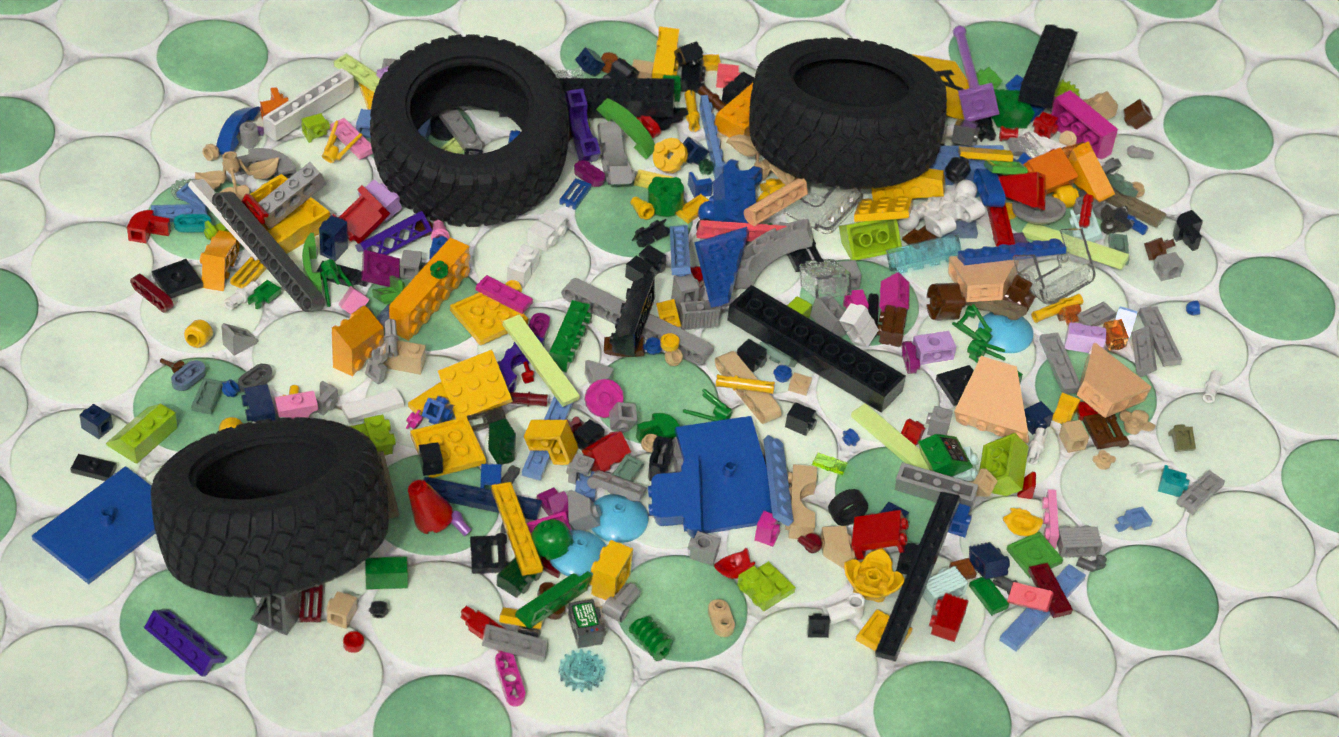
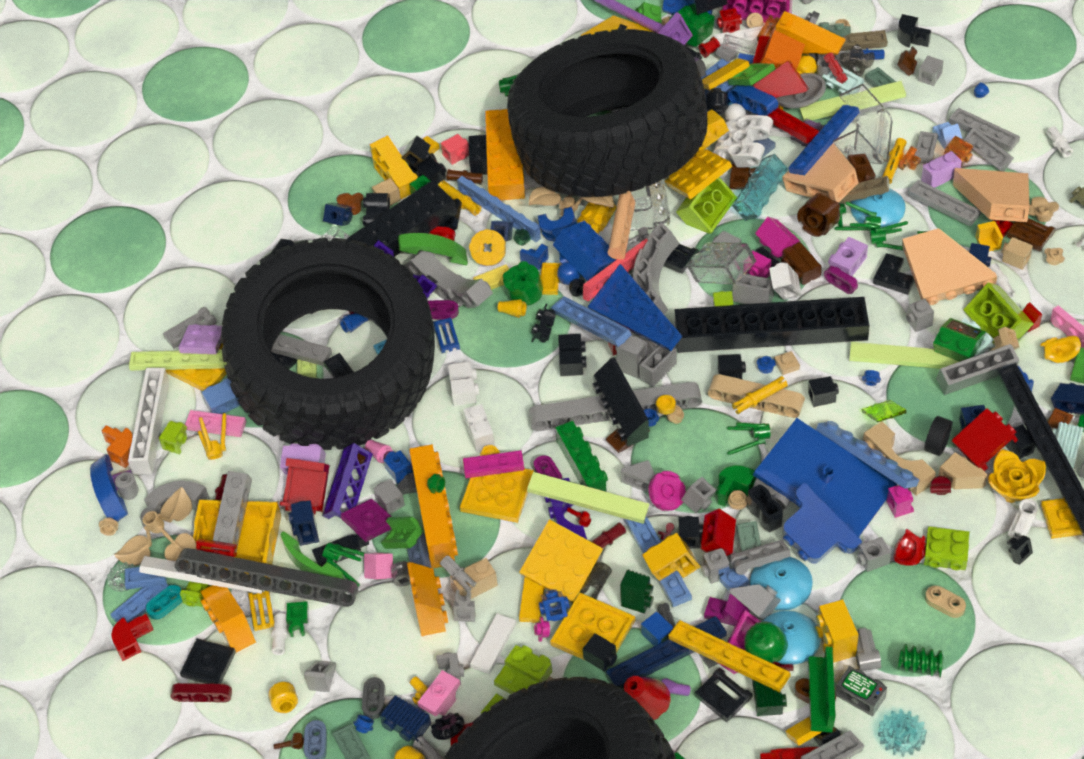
camera: 30 degrees left, 5 degrees up
yellow brick [656,299,681,327] -> none
sand green plate [759,342,797,367] -> none
red tile [901,418,925,446] -> none

